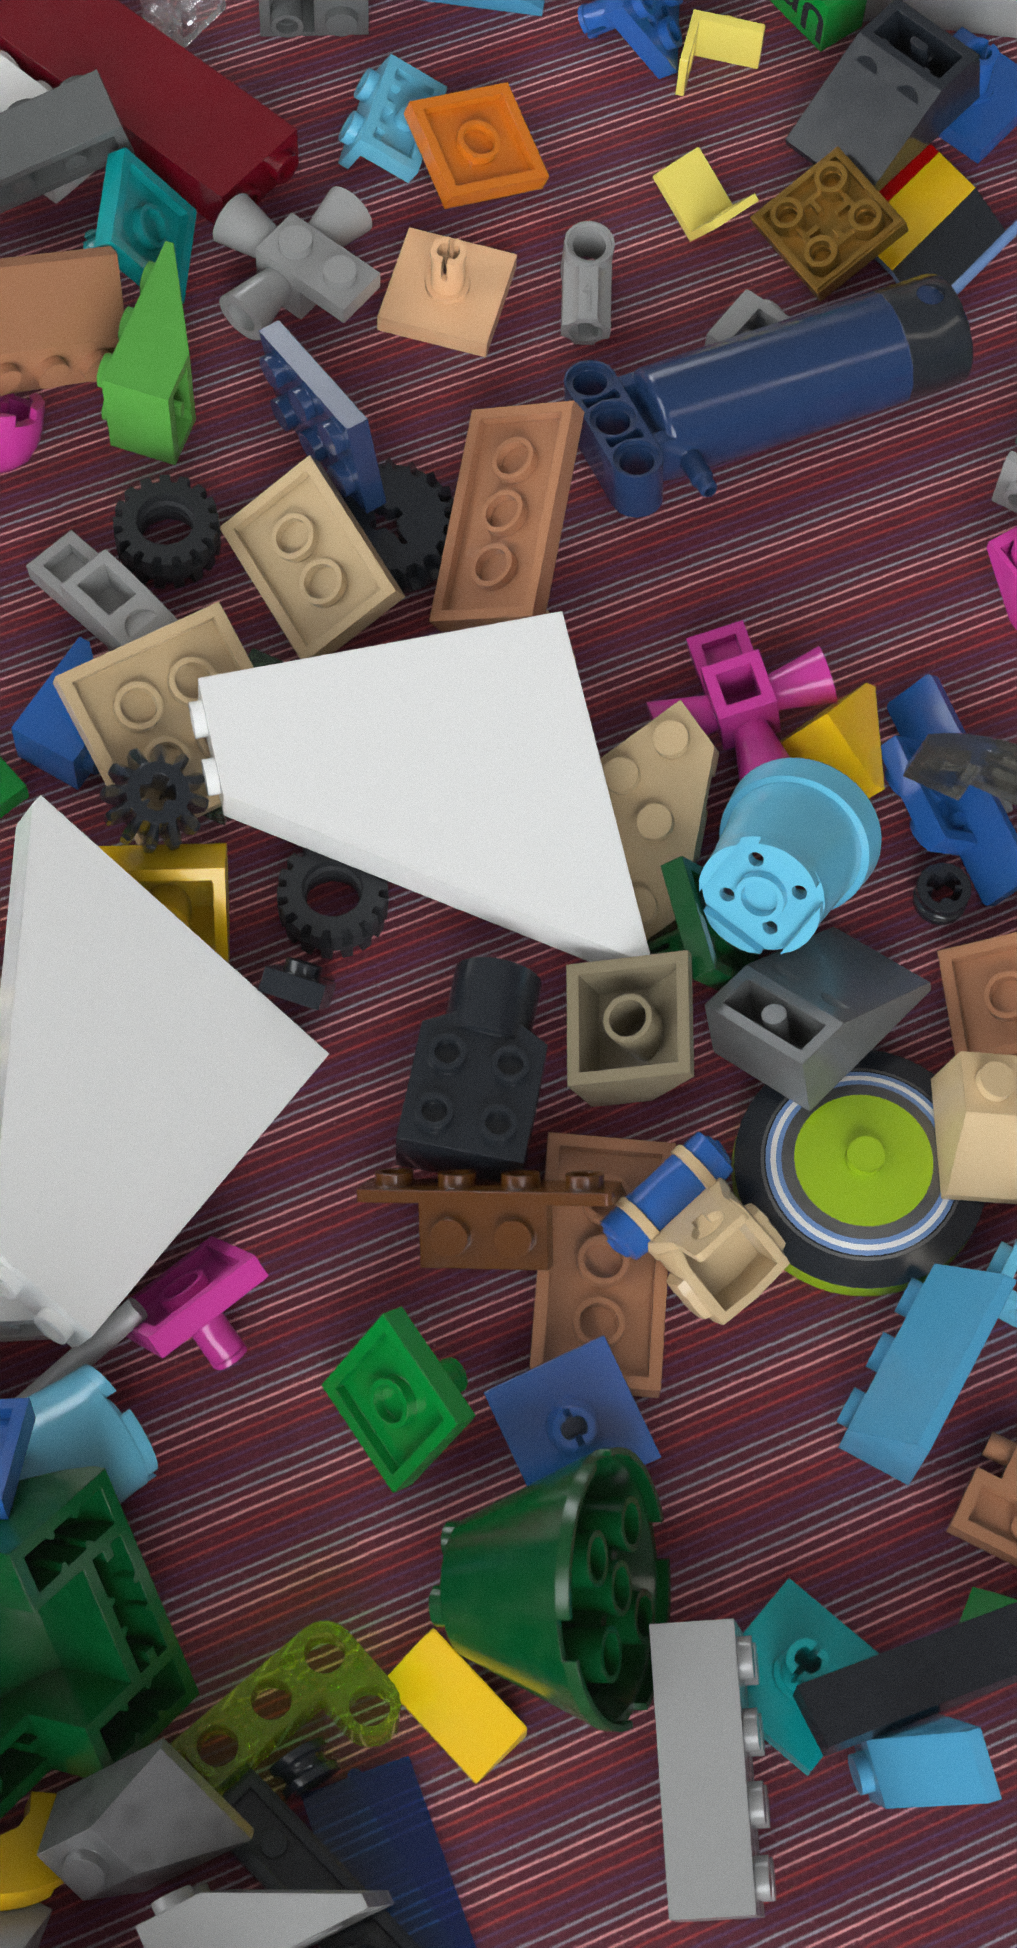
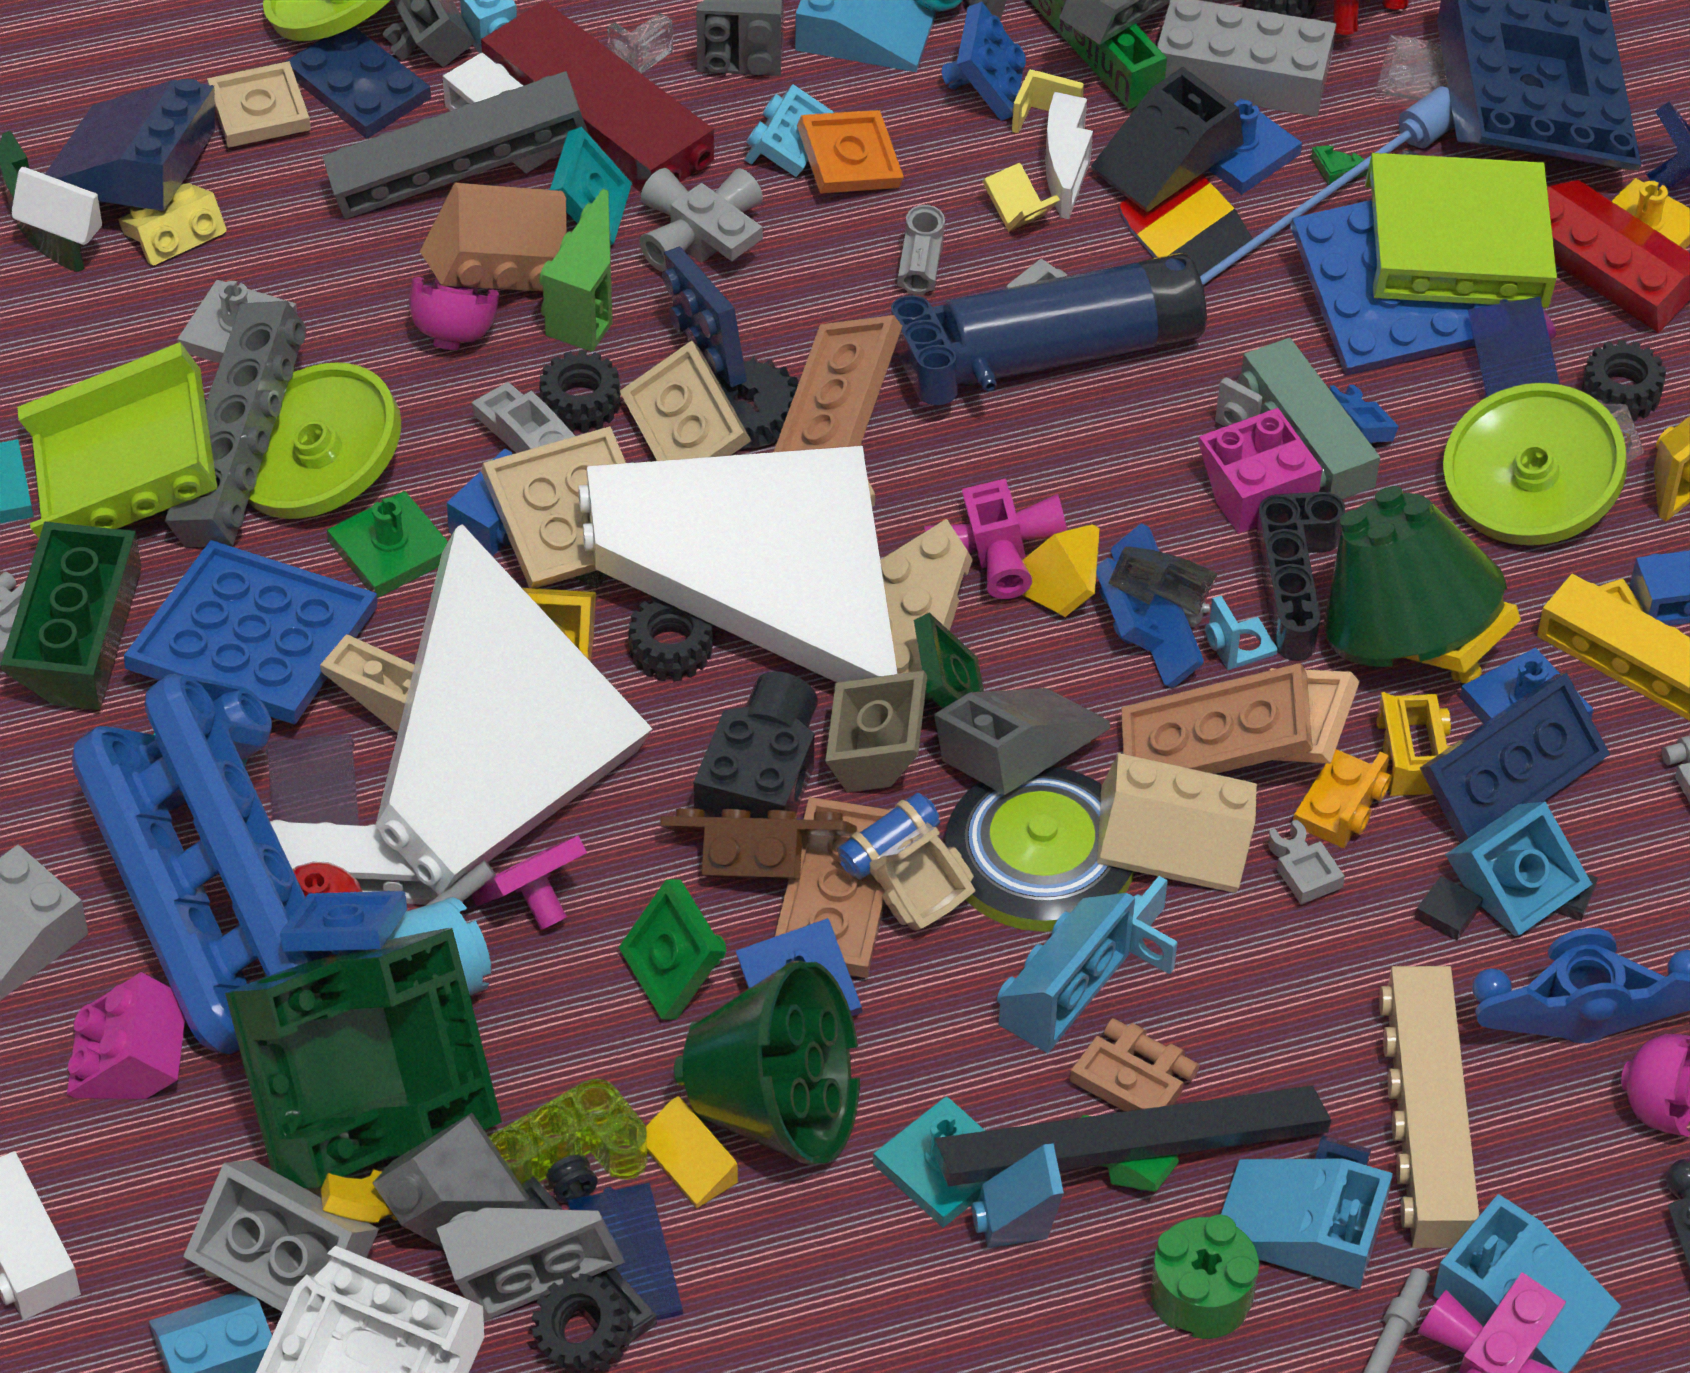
camera: 10 degrees right, 15 degrees down
black gear [100,745,209,853] -> none
black plate [258,957,337,1010] -> none
light nougat tile [377,227,517,357] -> none
light grey brick [649,1618,776,1922] -> none
medium azure piece [699,758,882,954] -> none
pearl gold tile [750,146,909,302] -> none
black bush [912,863,972,925] -> none
none -> white slope [1045,92,1093,219]

